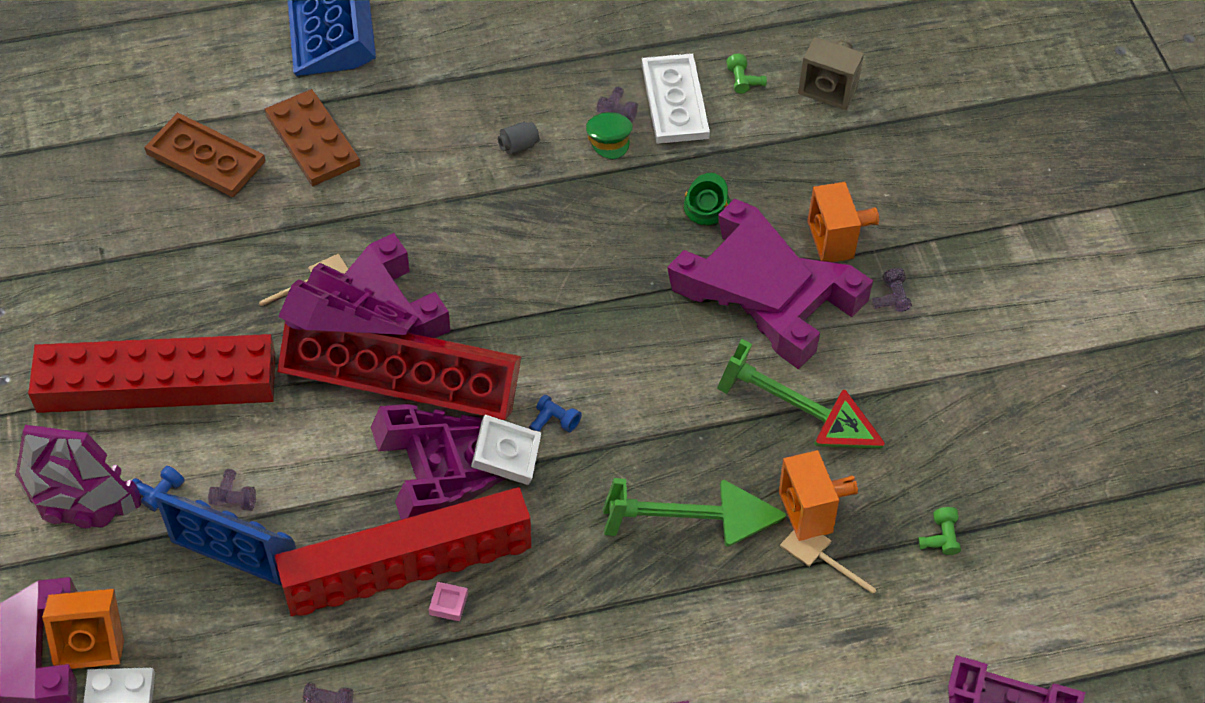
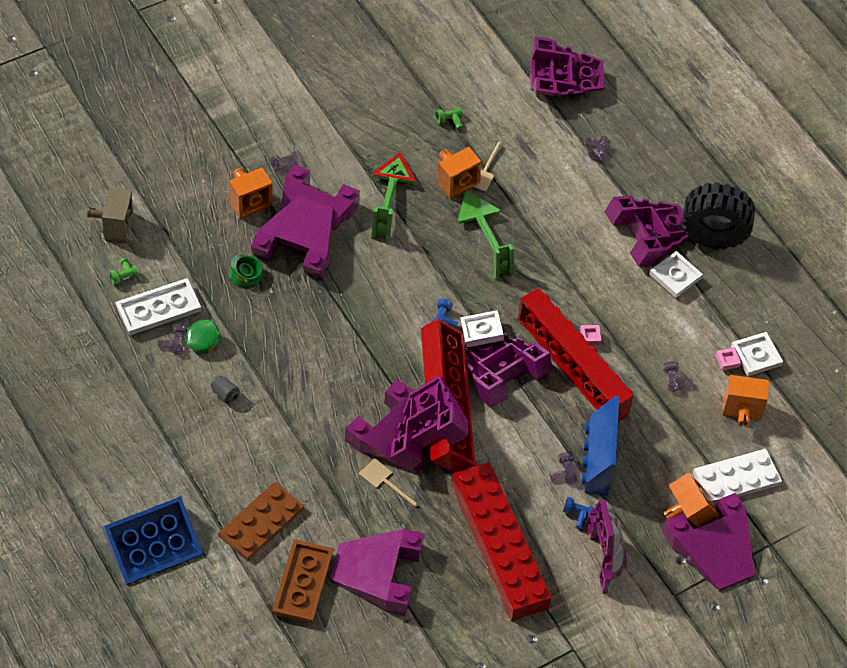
camera: 110 degrees left, 0 degrees up
none -> magenta wedge [330,529,424,616]

